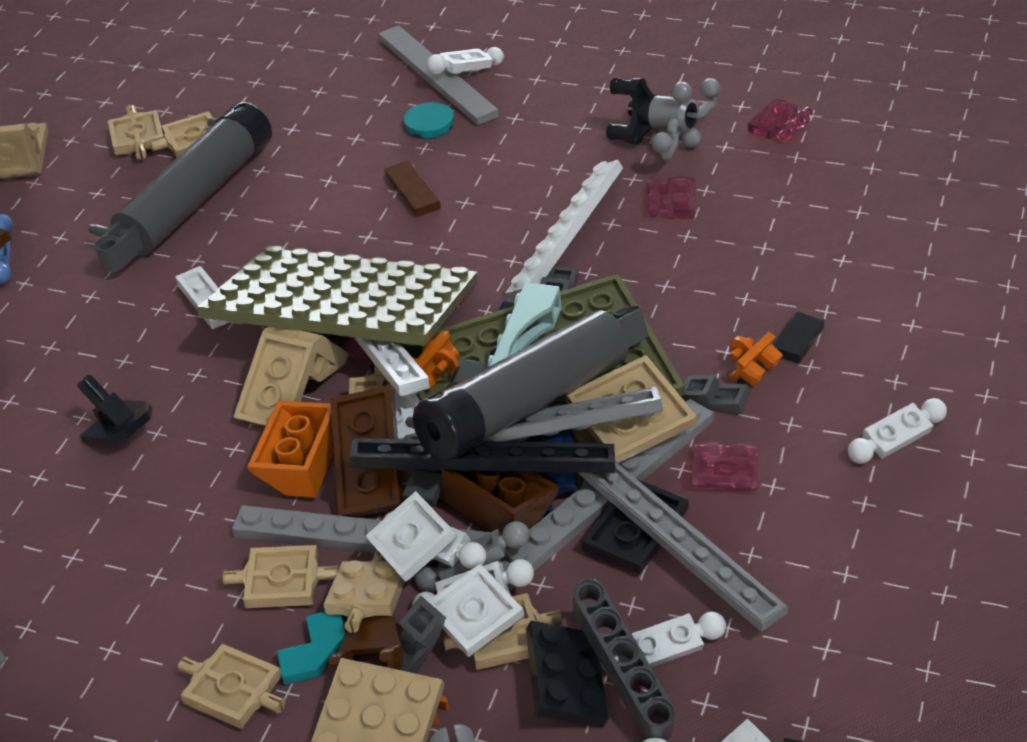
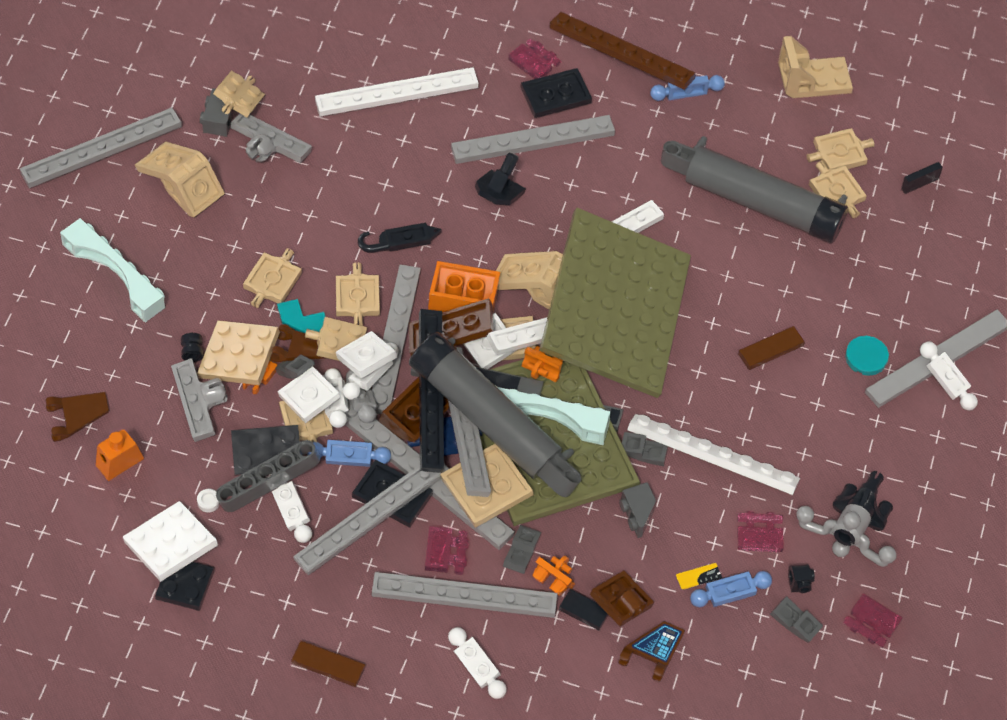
camera: 80 degrees right, 15 degrees up
none -> reddish brown tile [291,641,365,687]
none -> medium blue plate [307,440,391,467]
none -> black plate [357,222,441,253]
none -> light grey plate [372,572,557,618]
none -> light grey plate [451,115,615,164]
none -> reddish brown plate [590,571,654,627]
none -> flag [618,621,685,682]
none -> dark grey slope [619,482,656,538]
none -> yellow sticker [676,563,722,589]
none -> medium blue plate [690,571,772,607]
none -> dark grey slope [770,596,823,642]
none -> black plate [788,564,815,593]
none -> black tile [901,162,943,194]

